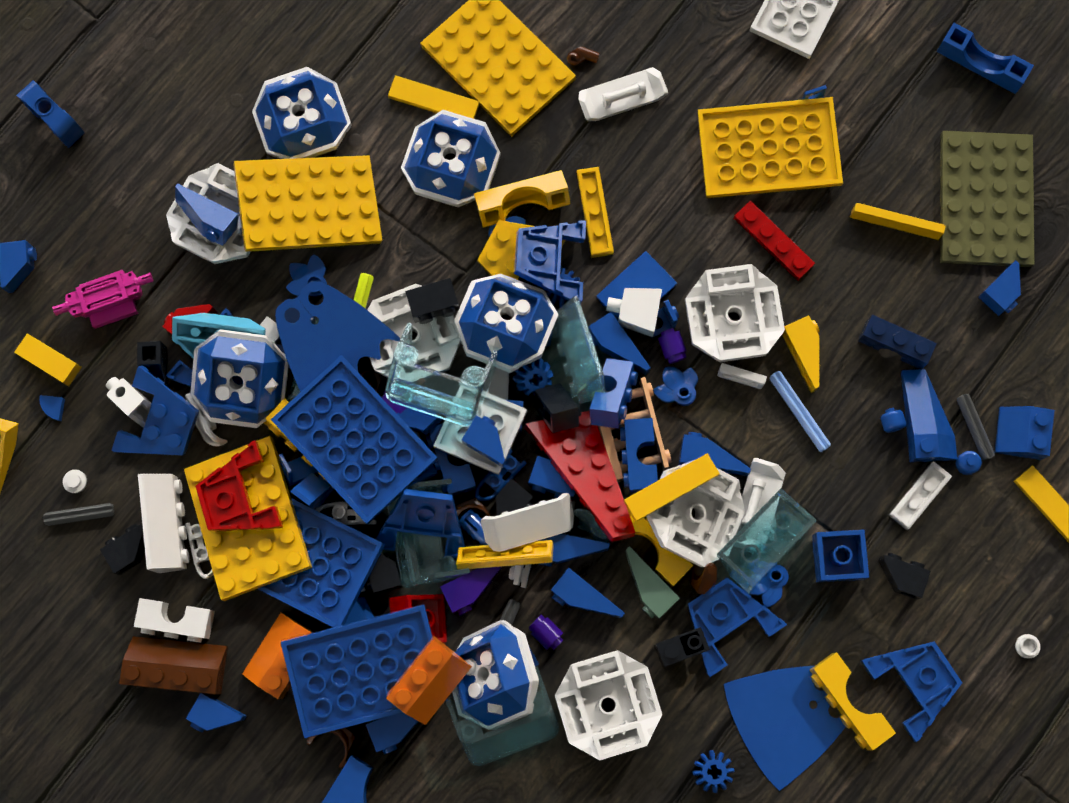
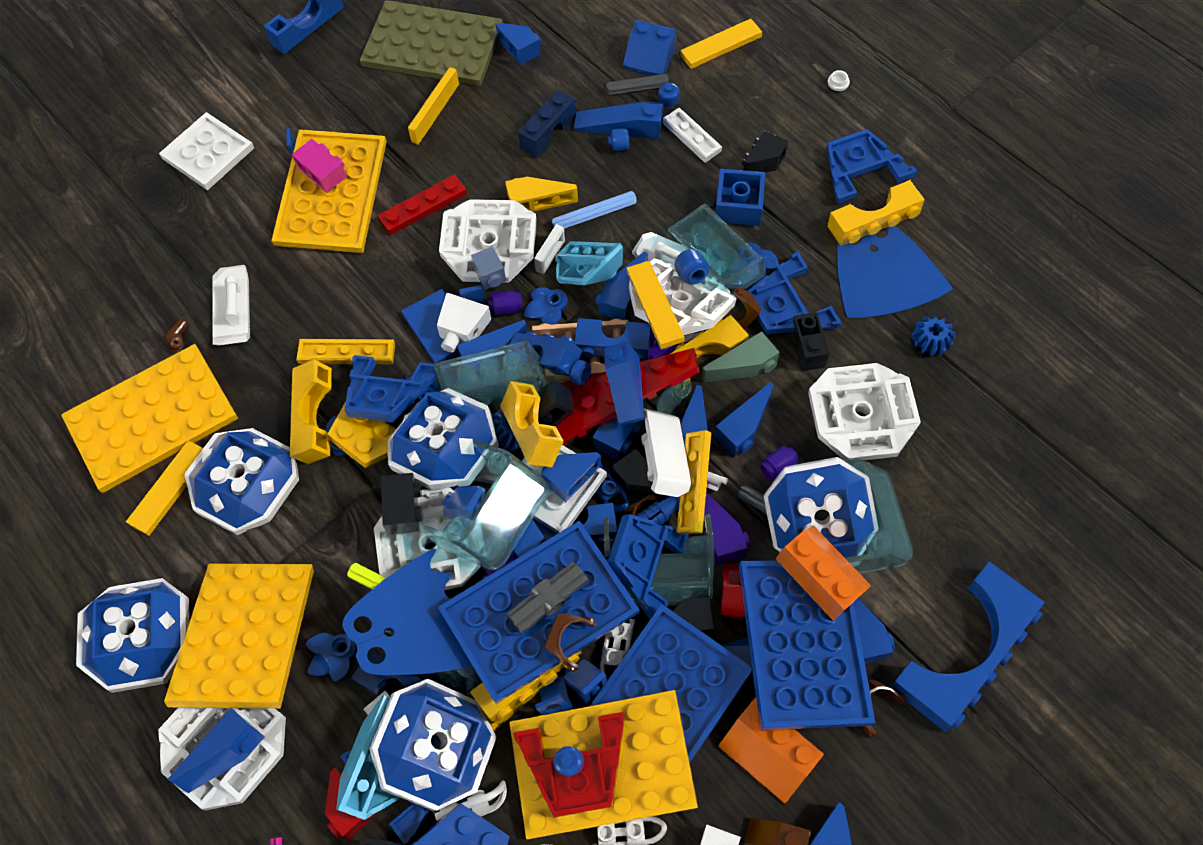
camera: 80 degrees left, 15 degrees down
none -> dark pink brick [292,138,347,193]
none -> blue slope [442,486,485,531]
none -> sand blue brick [471,246,506,290]
none -> yellow arch [500,381,564,467]
none -> dark grey piece [507,562,588,634]
none -> reddish brown helmet [544,614,596,672]
none -> blue piece [554,746,584,777]
none -> medium azure wedge [555,241,623,285]
none -> blue tile [570,360,592,386]
none -> blue slope [604,341,644,426]
none -> blue head [674,249,709,285]

